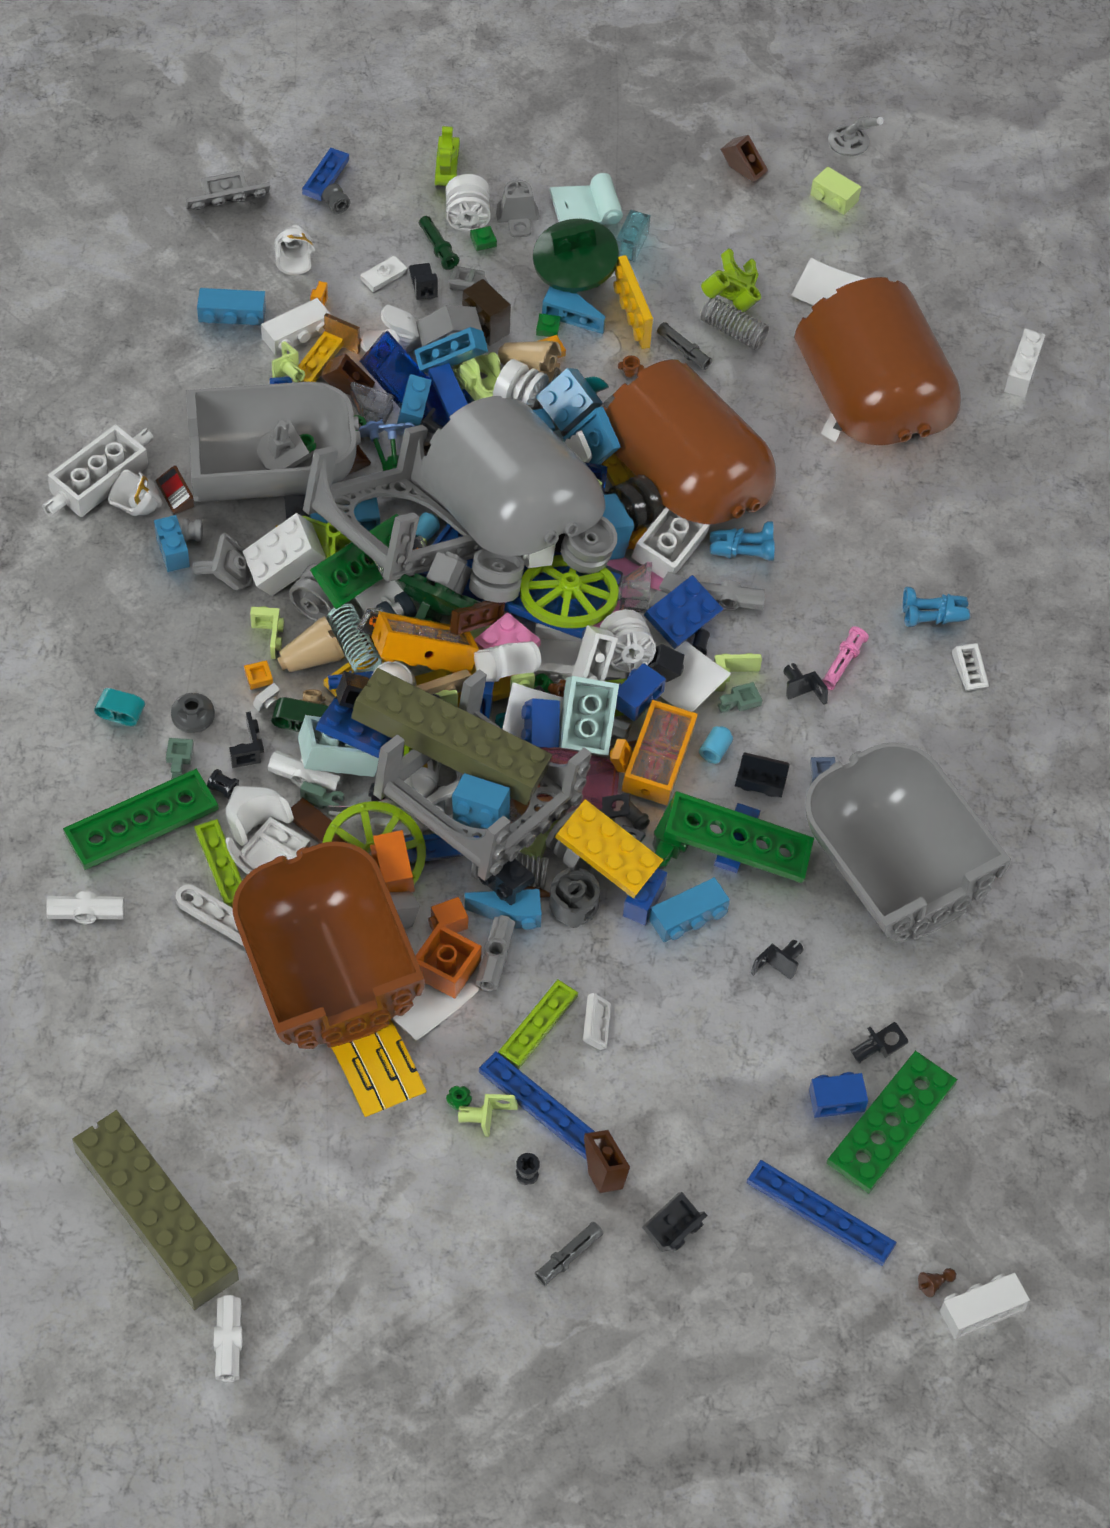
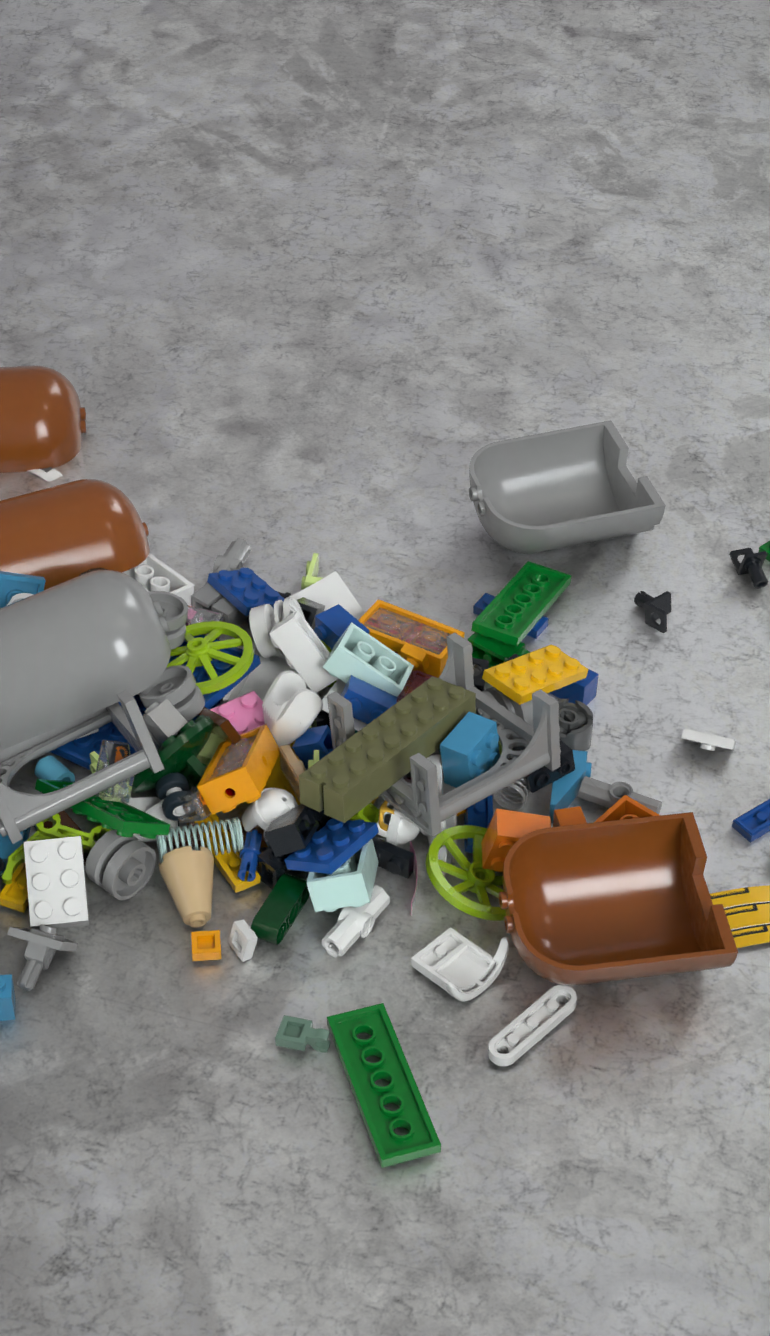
camera: 75 degrees left, 15 degrees down
white piece [46,891,125,924] -> none
teal beam [94,688,145,726] -> none
dark grey piece [171,693,215,733] -> none
lime tile [194,819,242,908] -> none
black bush [207,769,239,799] -> none
white animal [226,786,294,846] -> none
black bracket [229,711,264,768] -> none
yellowish green bracket [250,606,284,659] -> none
reddish brown tile [291,797,347,844] -> none
tan plate [300,689,326,704] -> none
sand green plate [300,781,345,809] -> none
lime tile [498,979,578,1069] -> none
dark azure brick [649,877,730,942] -> none
medium azure brick [699,726,733,764] -> none
dark azure piece [709,521,775,561] -> none
sand green plate [717,682,763,713] -> none
black bracket [735,752,790,798] -> none
black bracket [783,663,828,705] -> none
sand blue plate [810,757,836,782] -> none
bright pink pin [822,626,869,690] -> none
dark azure piece [903,587,970,627] -> none
white slope [952,643,989,691] -> none
white brick [1004,328,1046,398] -> none

